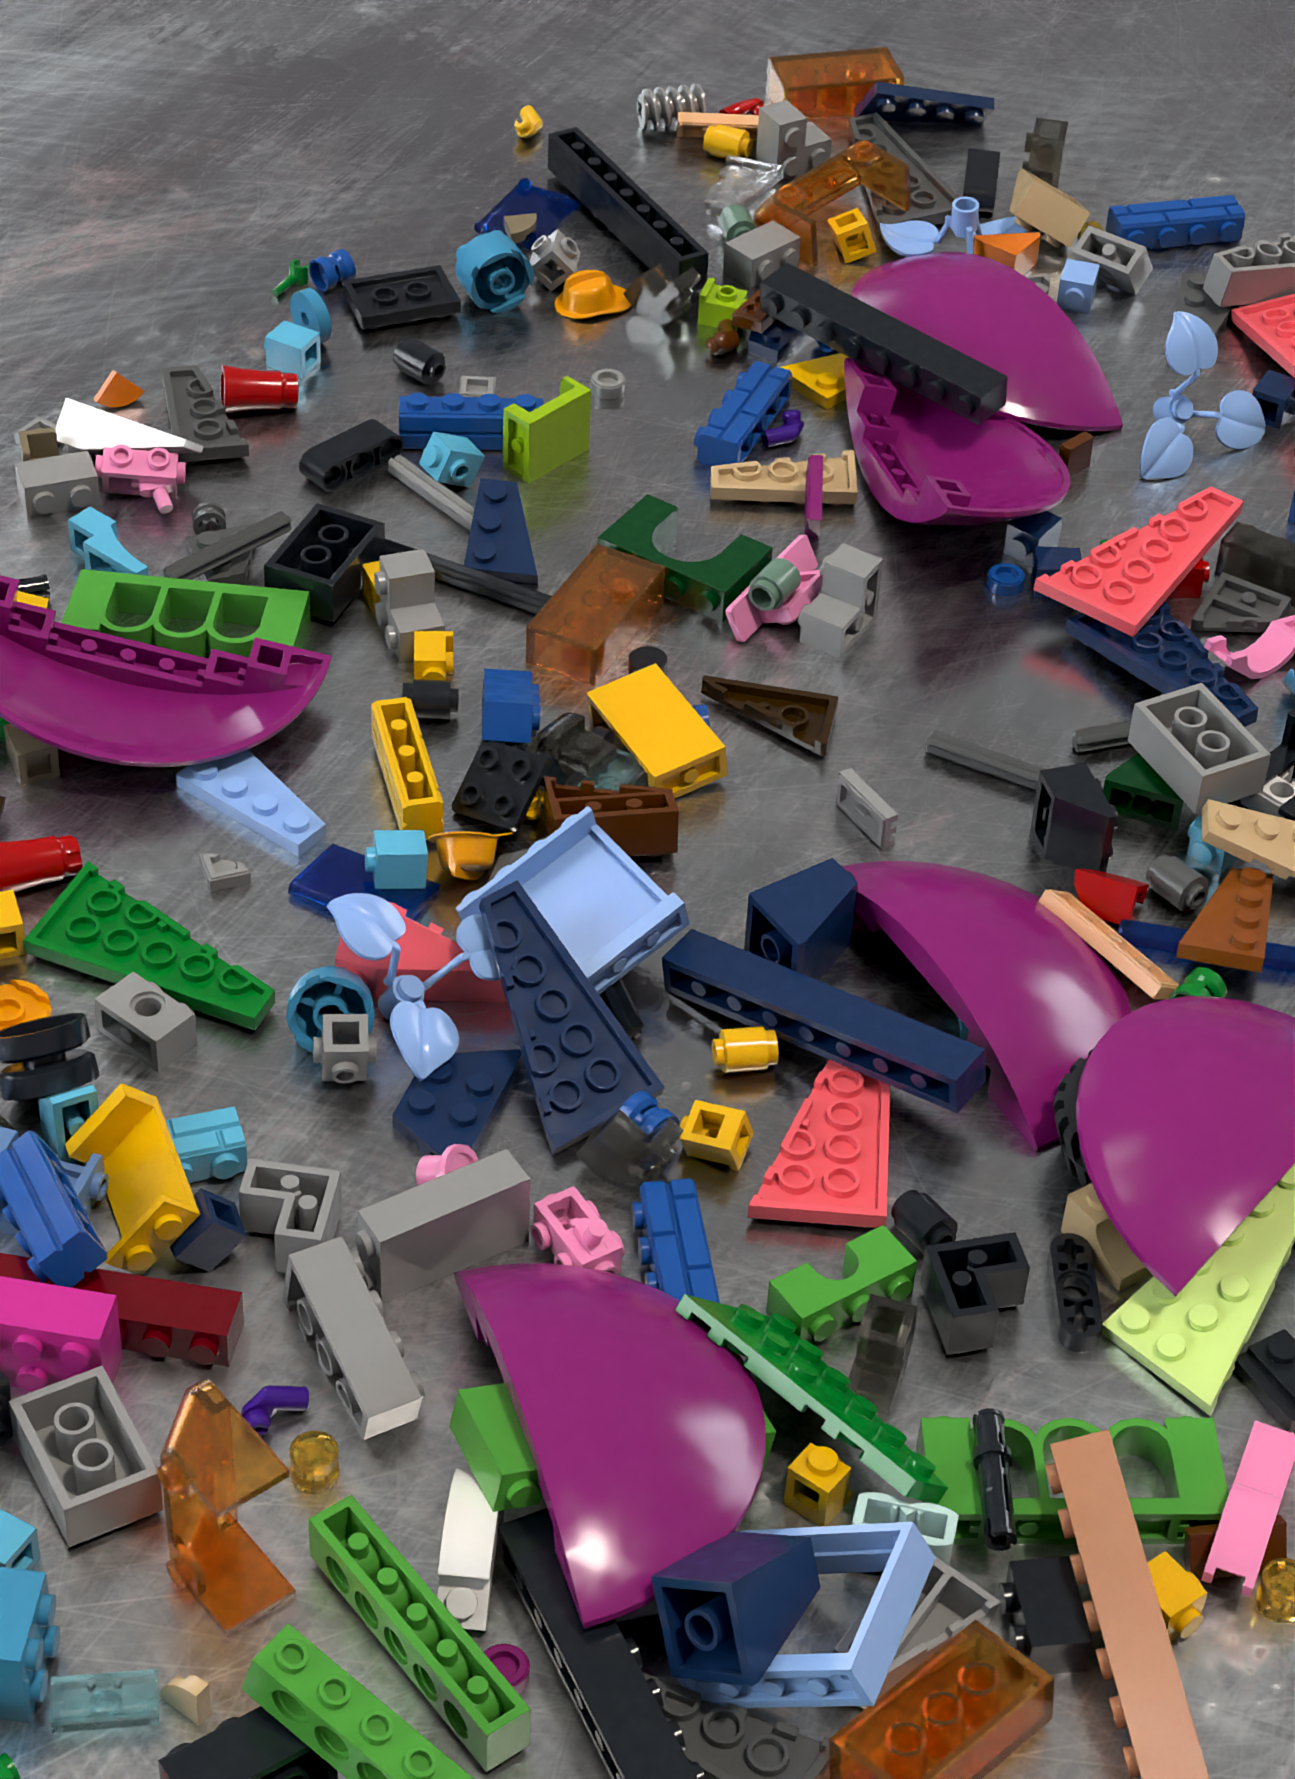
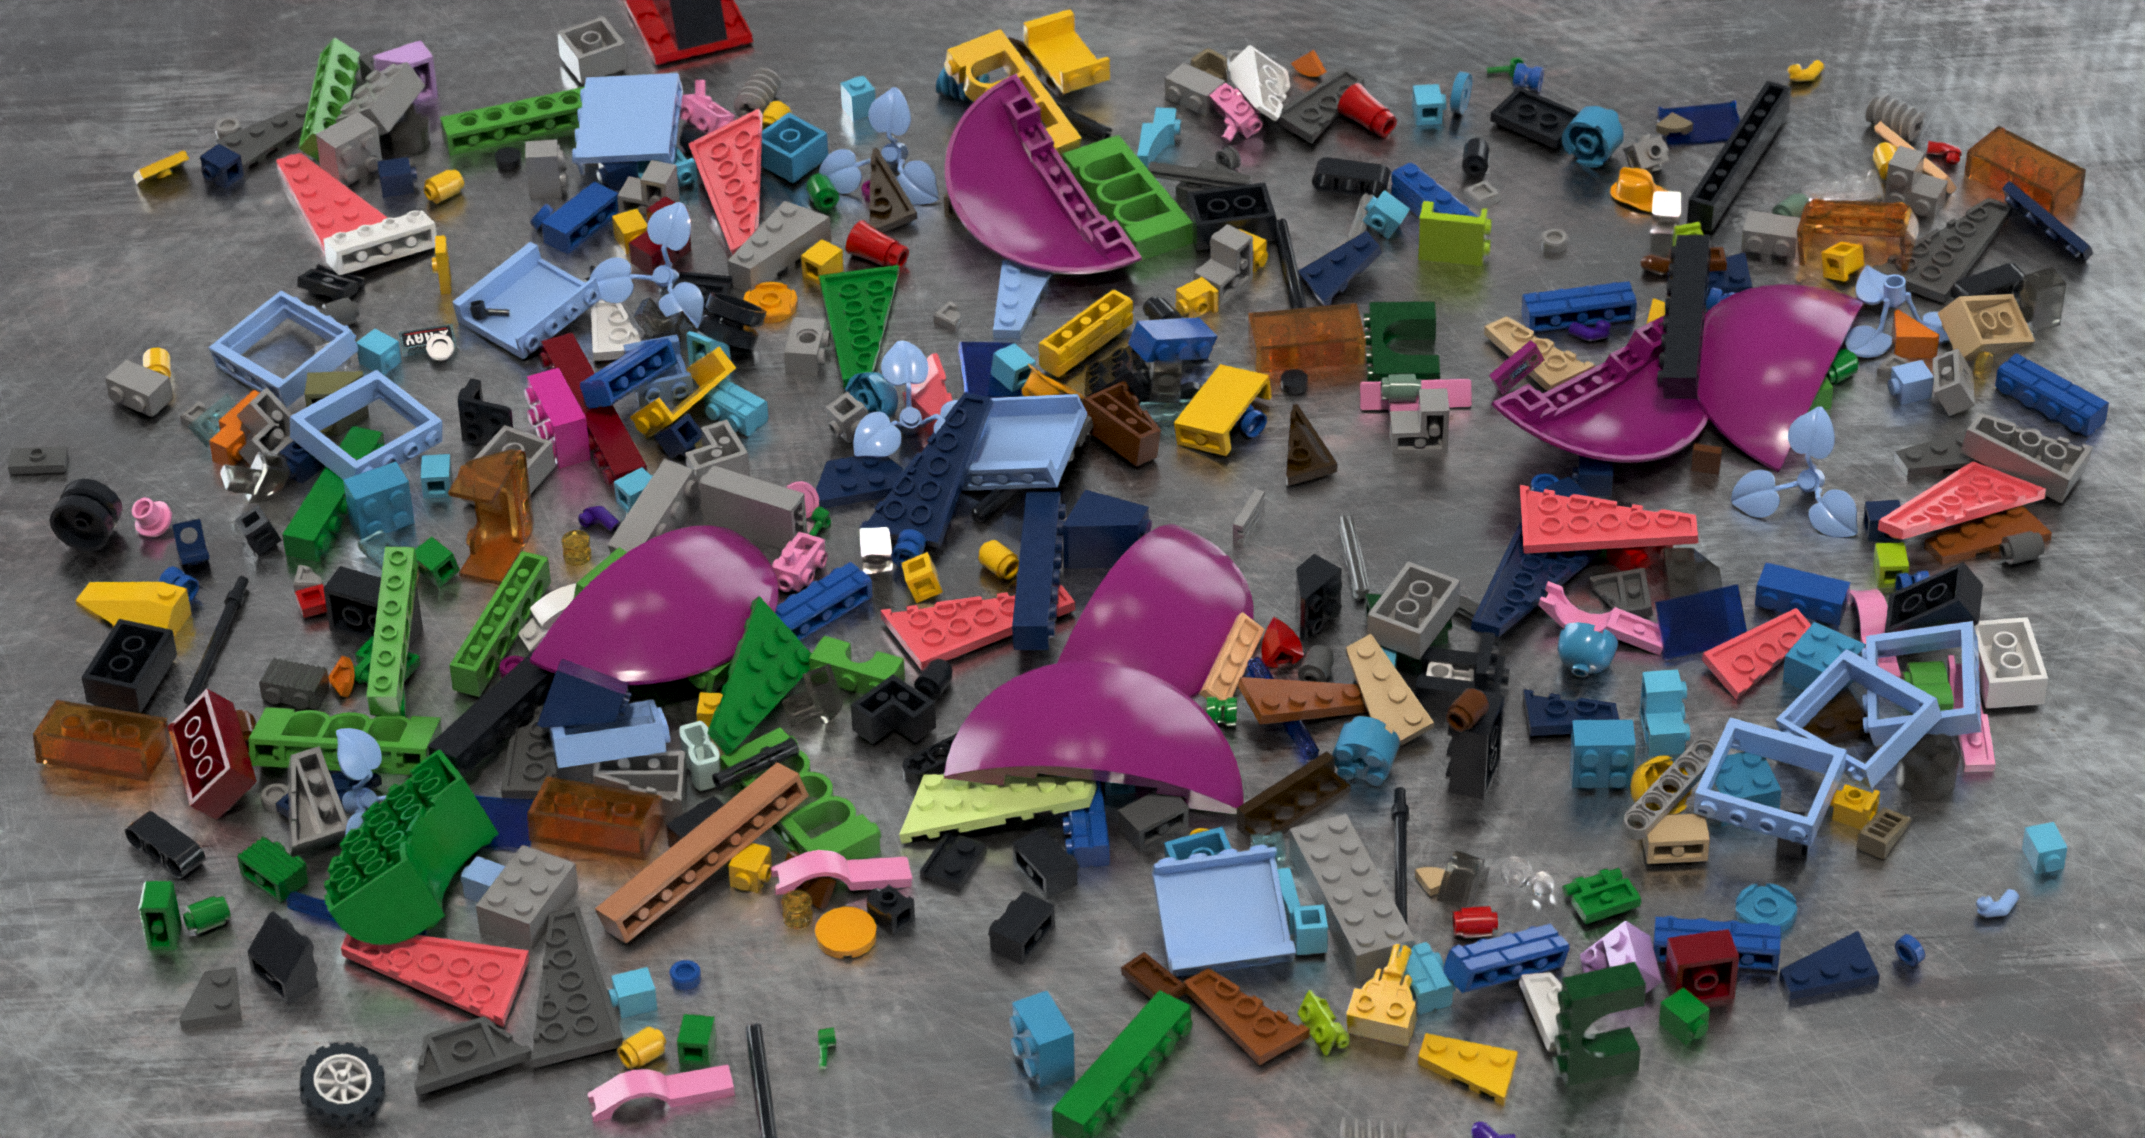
camera: 60 degrees right, 0 degrees up
none -> green brick [415,536,460,588]
none -> medium azure brick [614,467,653,513]

